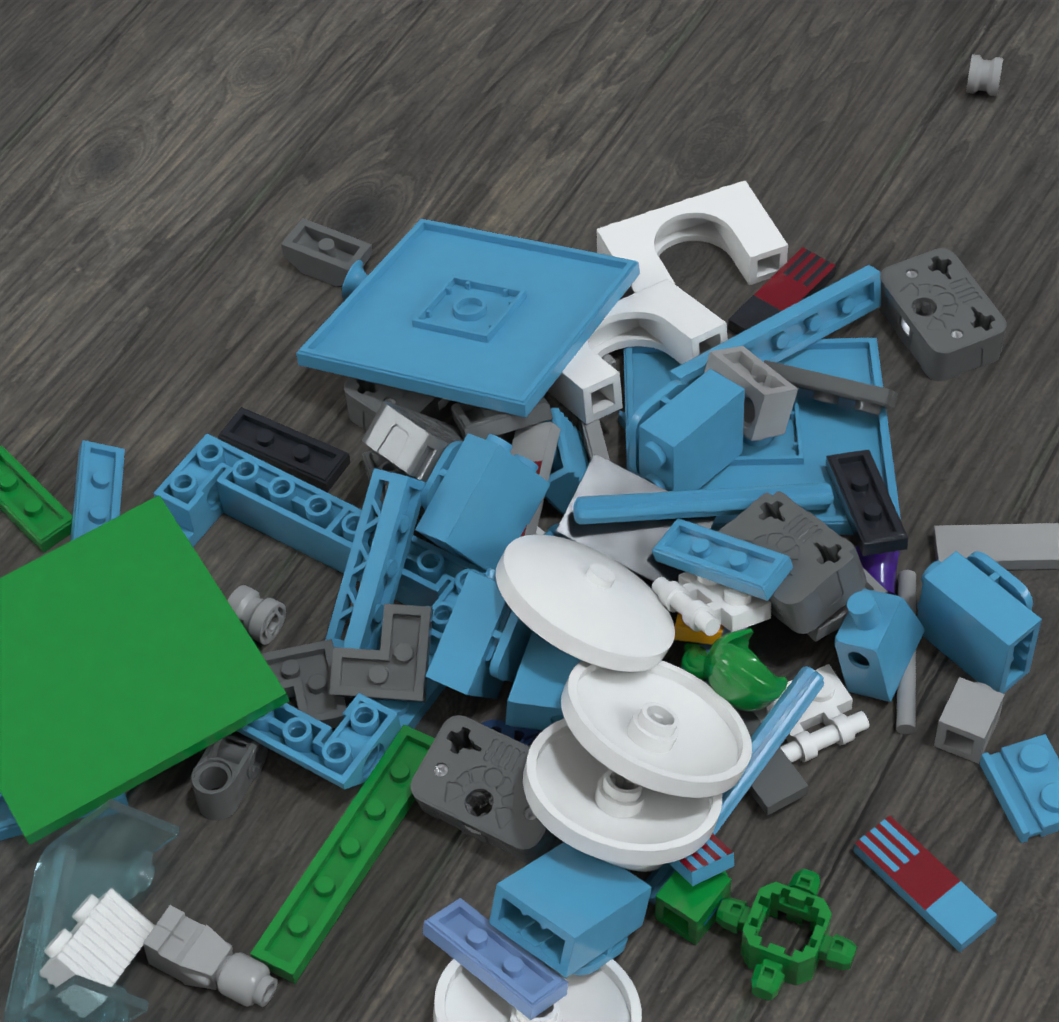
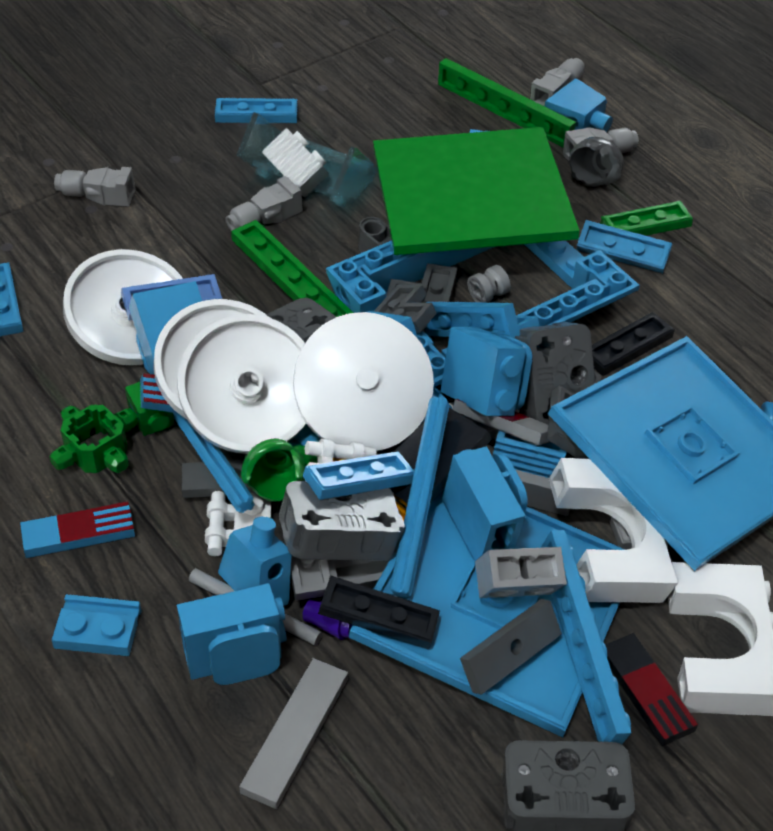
camera: 110 degrees right, 5 degrees down
light grey brick [934,677,1005,764] -> none

